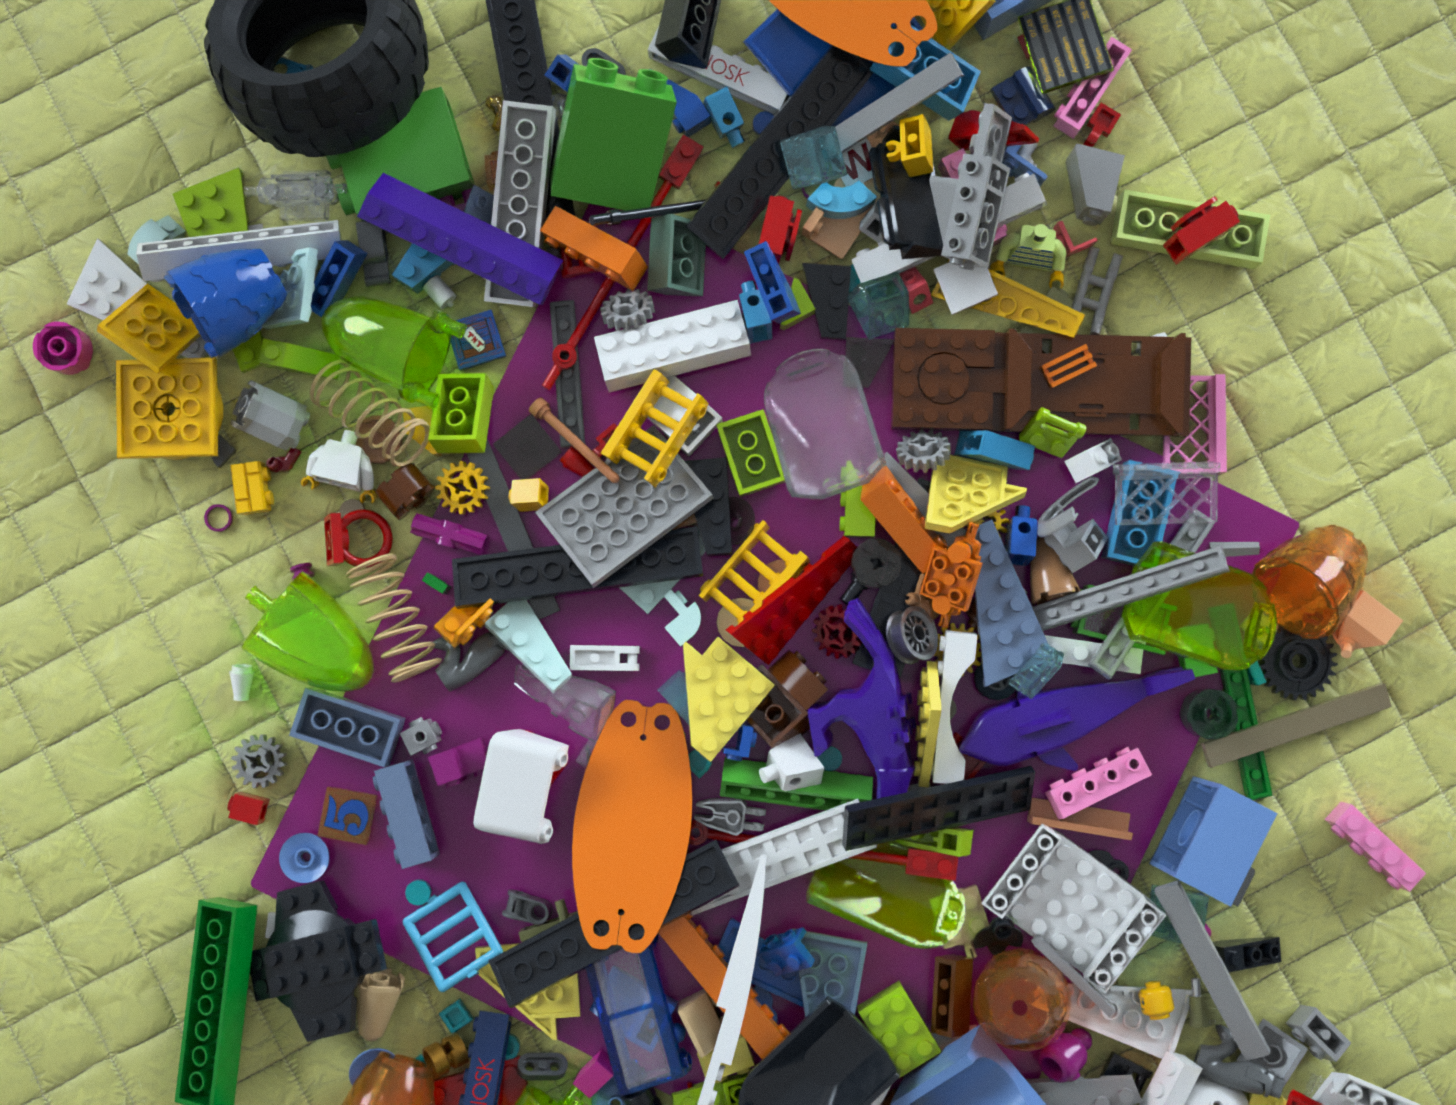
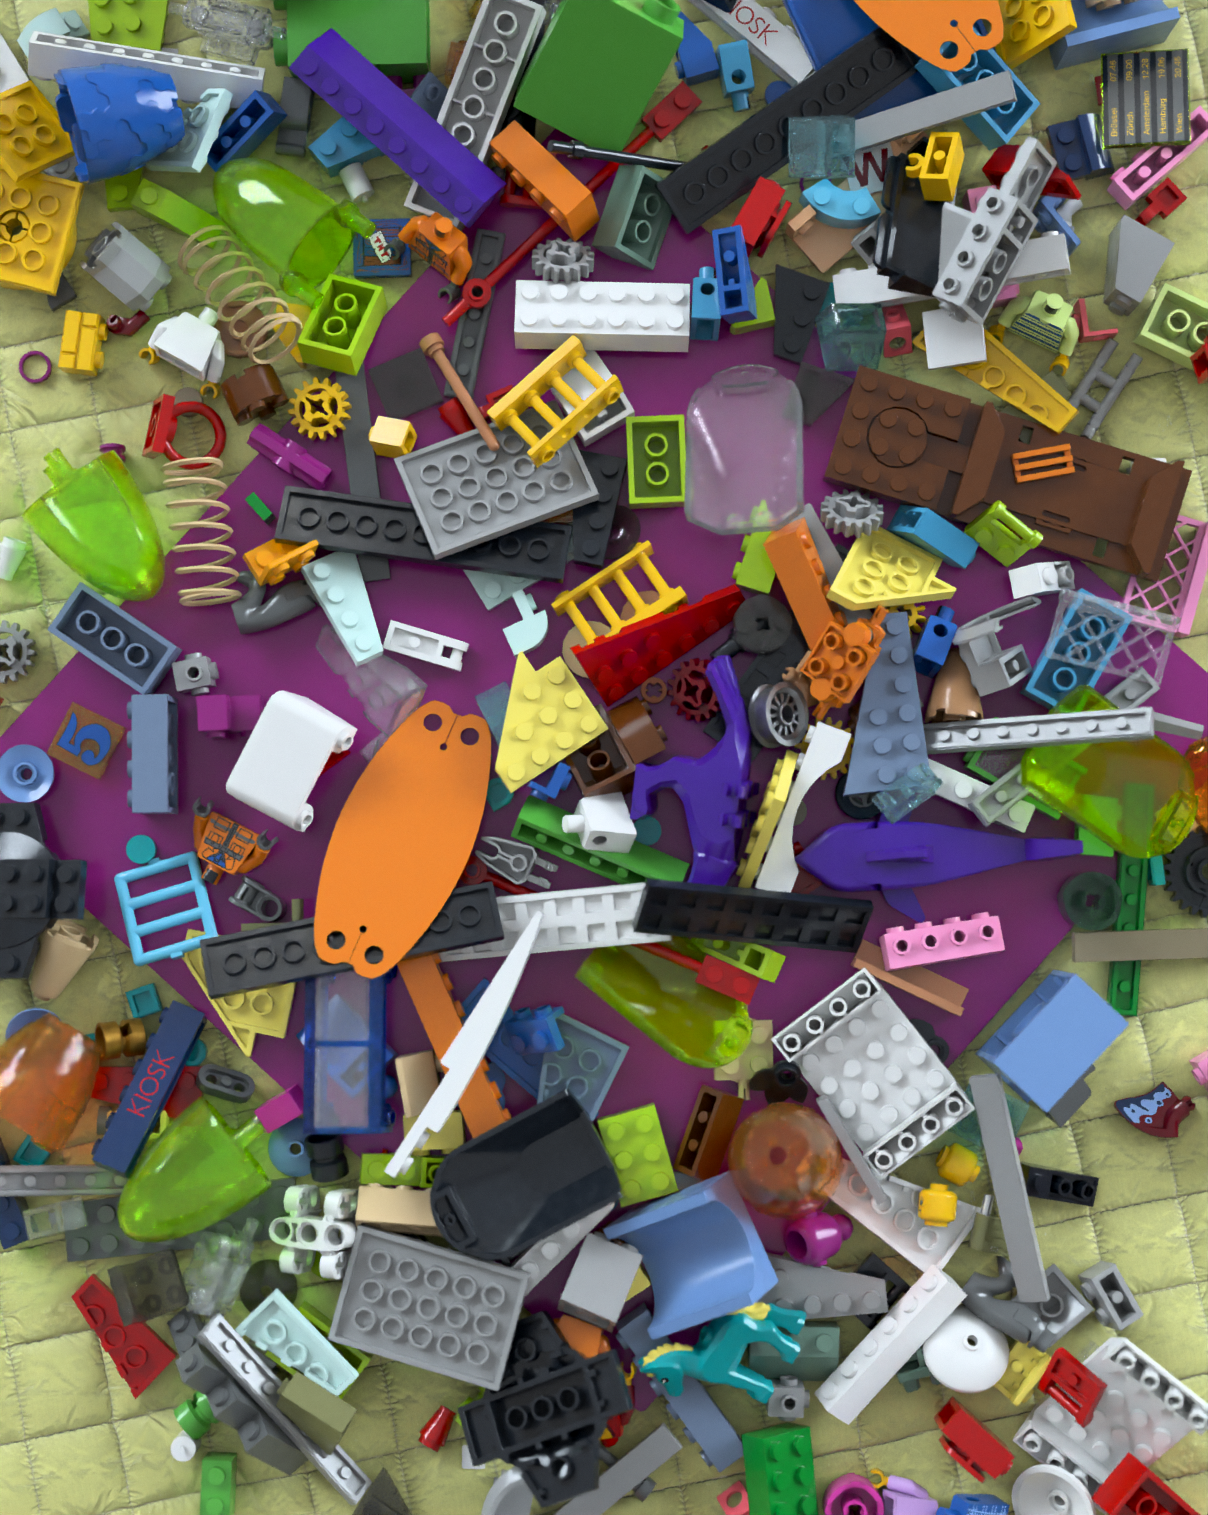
camera: 15 degrees right, 0 degrees up
none -> torso [193,797,279,885]
none -> orange torso [384,212,473,304]
none -> copper bush [641,677,667,704]
none -> yellow head [934,1143,981,1187]
none -> dark red arm [1114,1082,1196,1138]

